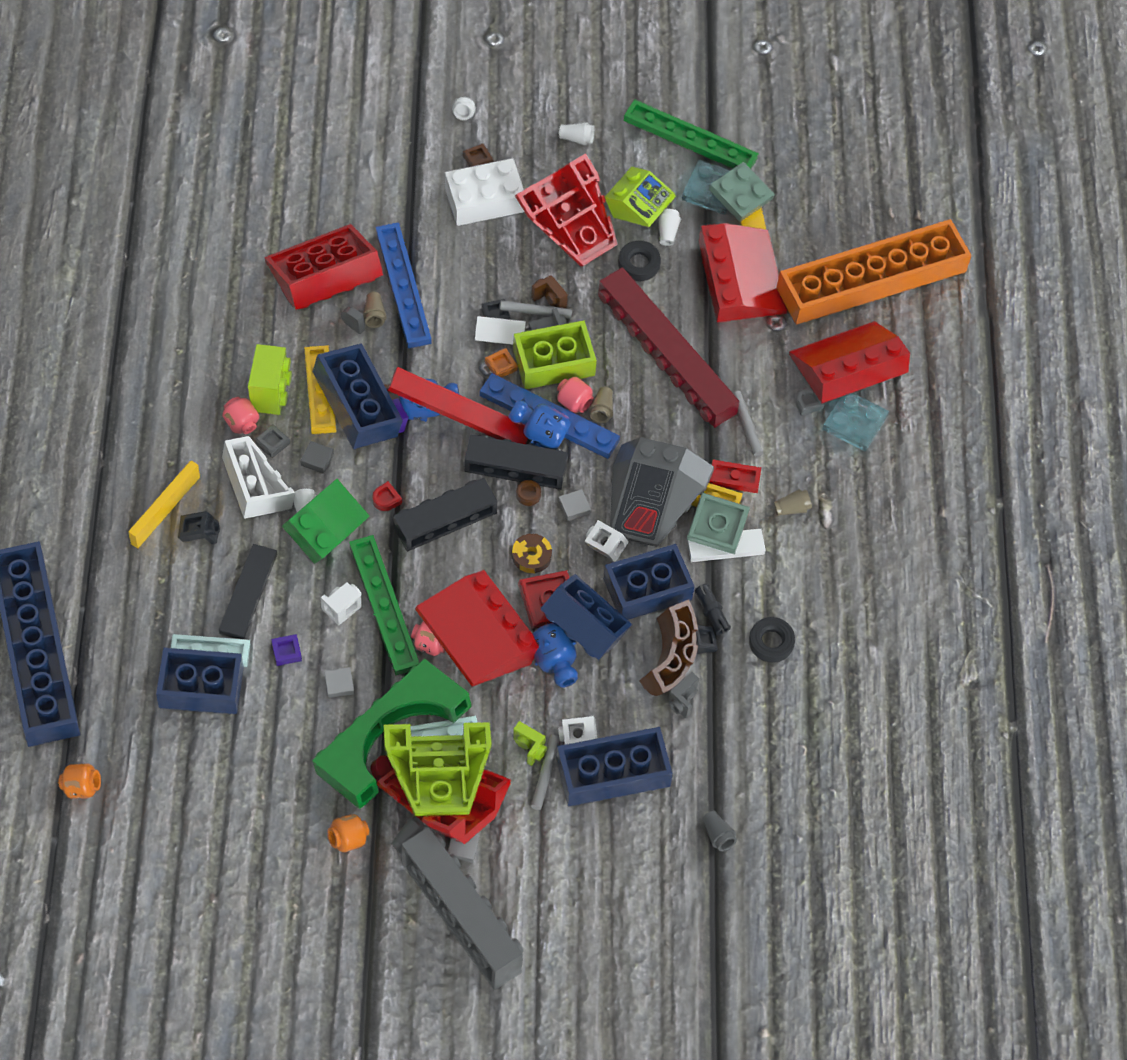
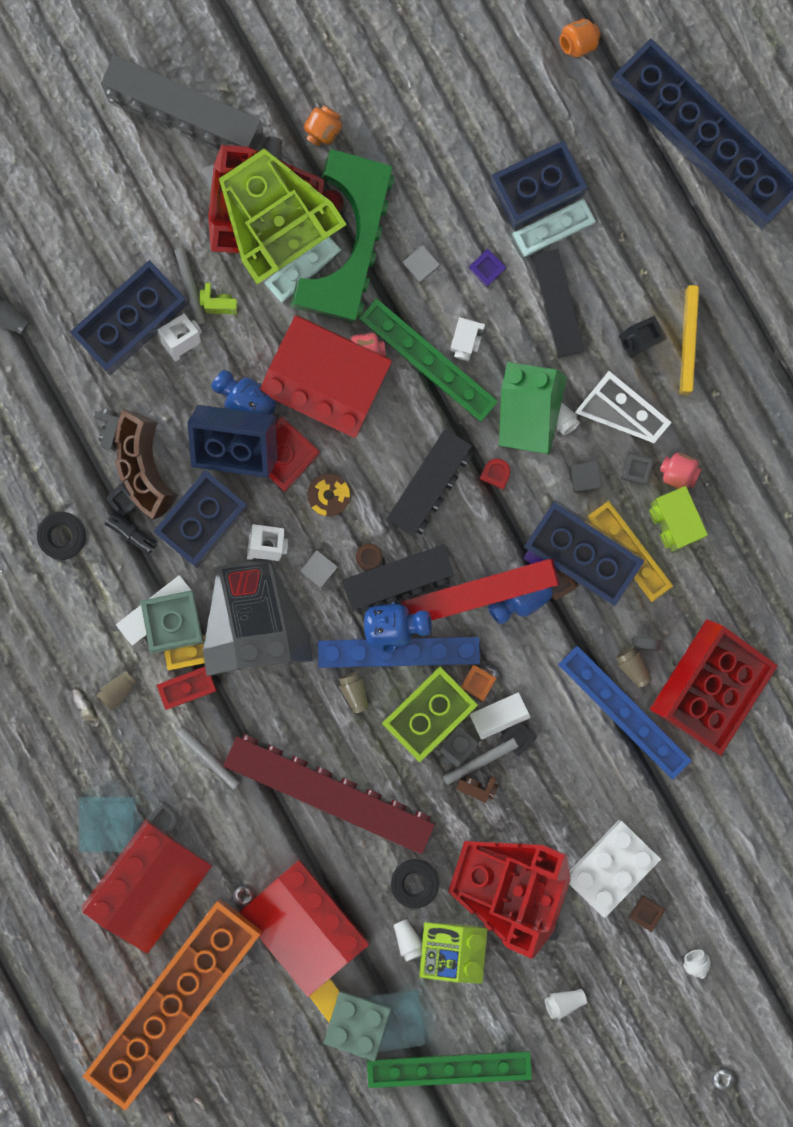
camera: 150 degrees right, 25 degrees up
coral head [557,377,594,413] -> none

